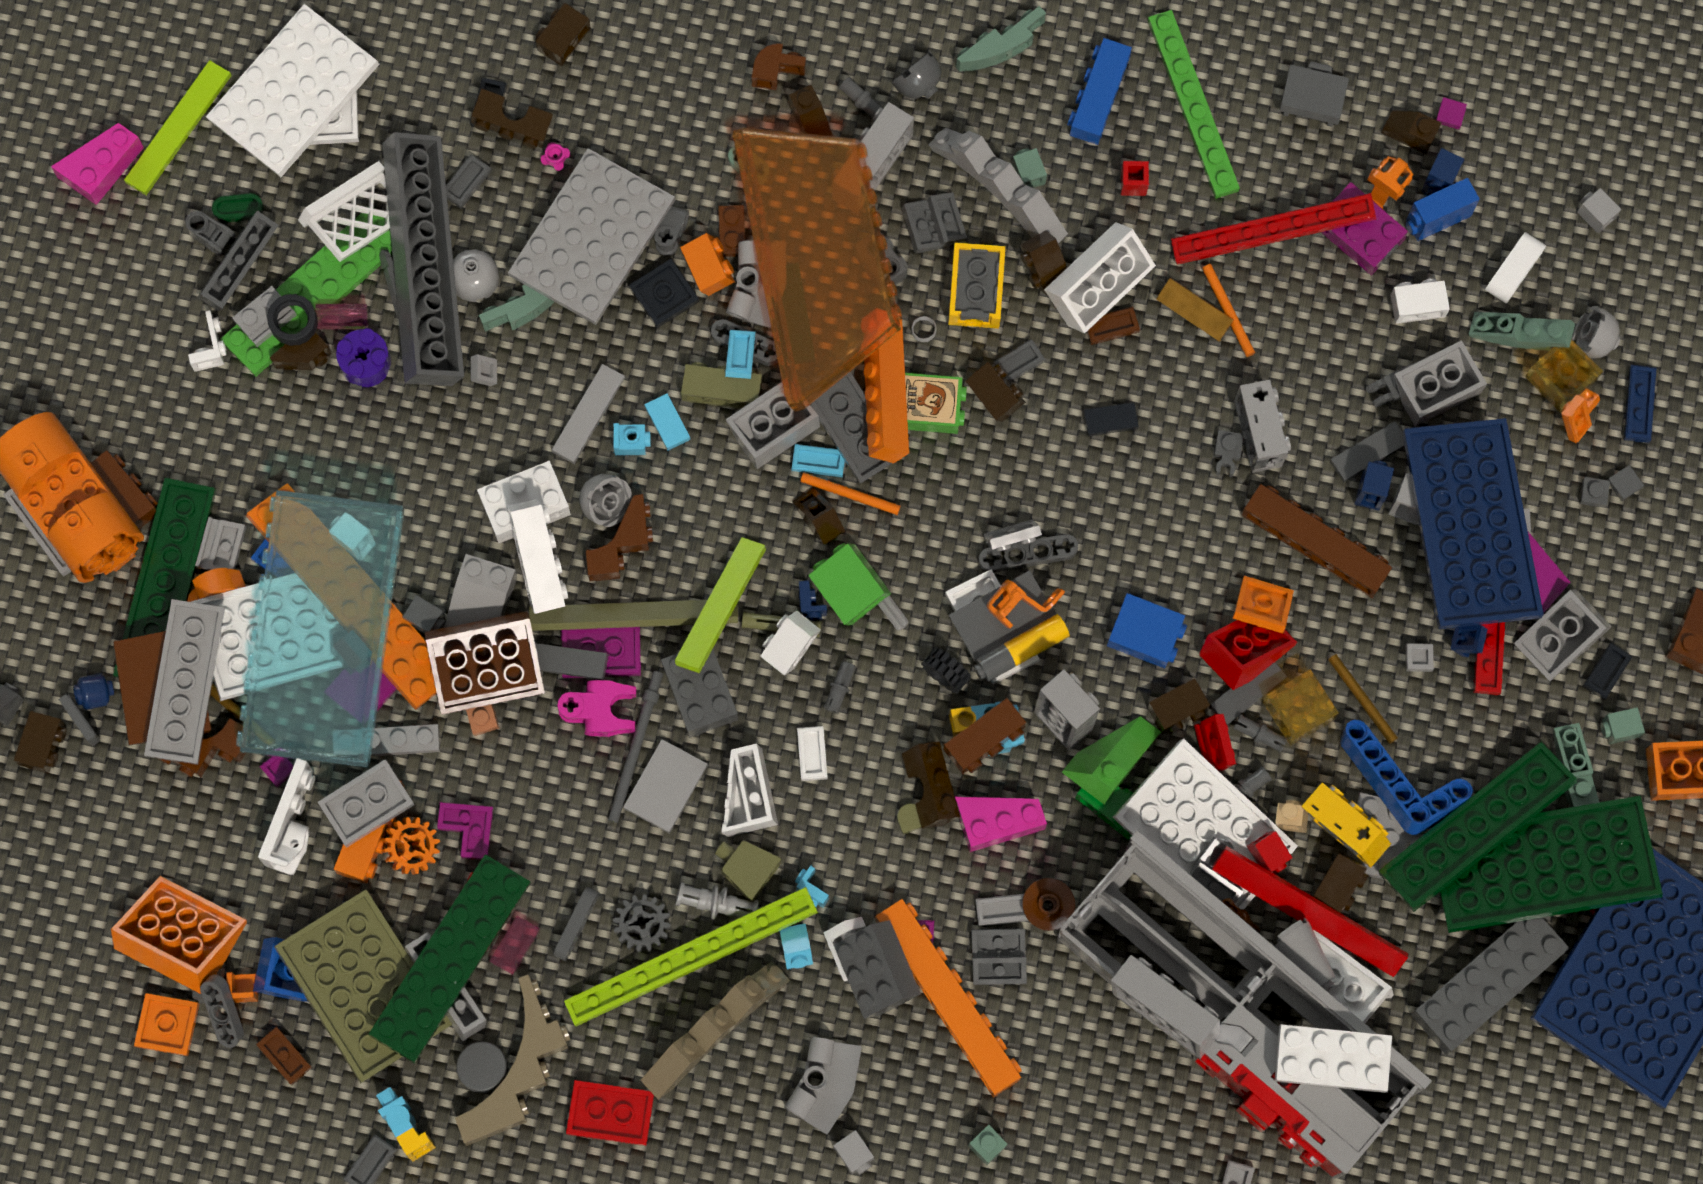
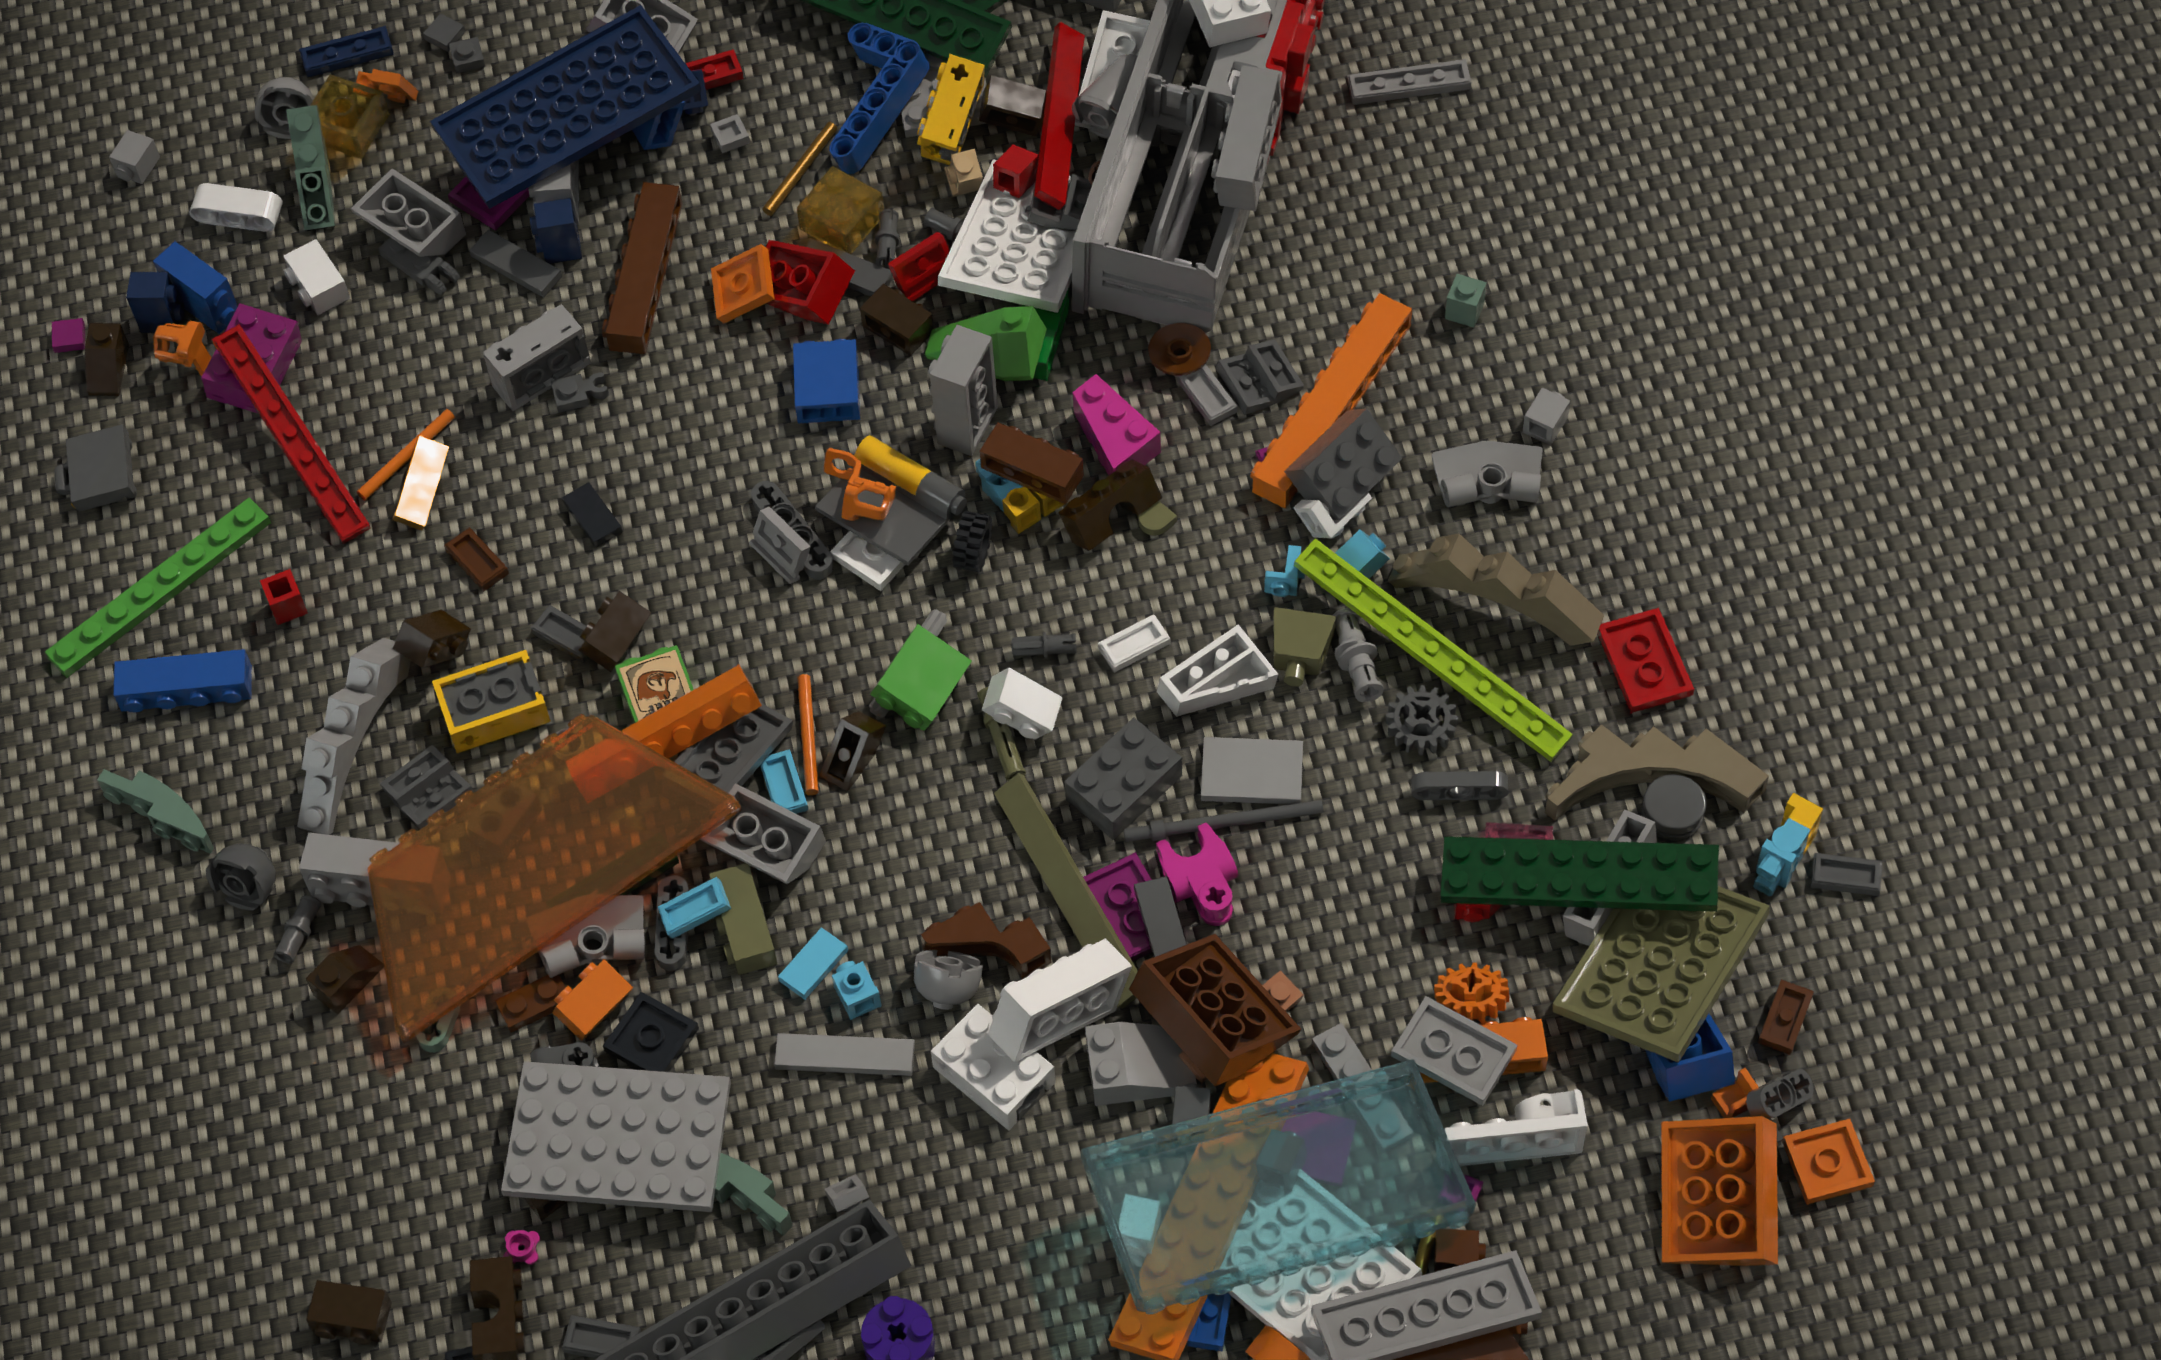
camera: 110 degrees left, 15 degrees down
magenta plate [437,802,494,860] -> none
light grey cylinder [453,249,500,302] -> none
lime tile [675,537,766,673] -> none
reddish brown brick [752,44,806,90] -> none
dark blue bracket [798,581,827,621] -> none
sand green brick [1012,148,1047,188] -> none
white brick [1044,222,1156,333] -> none

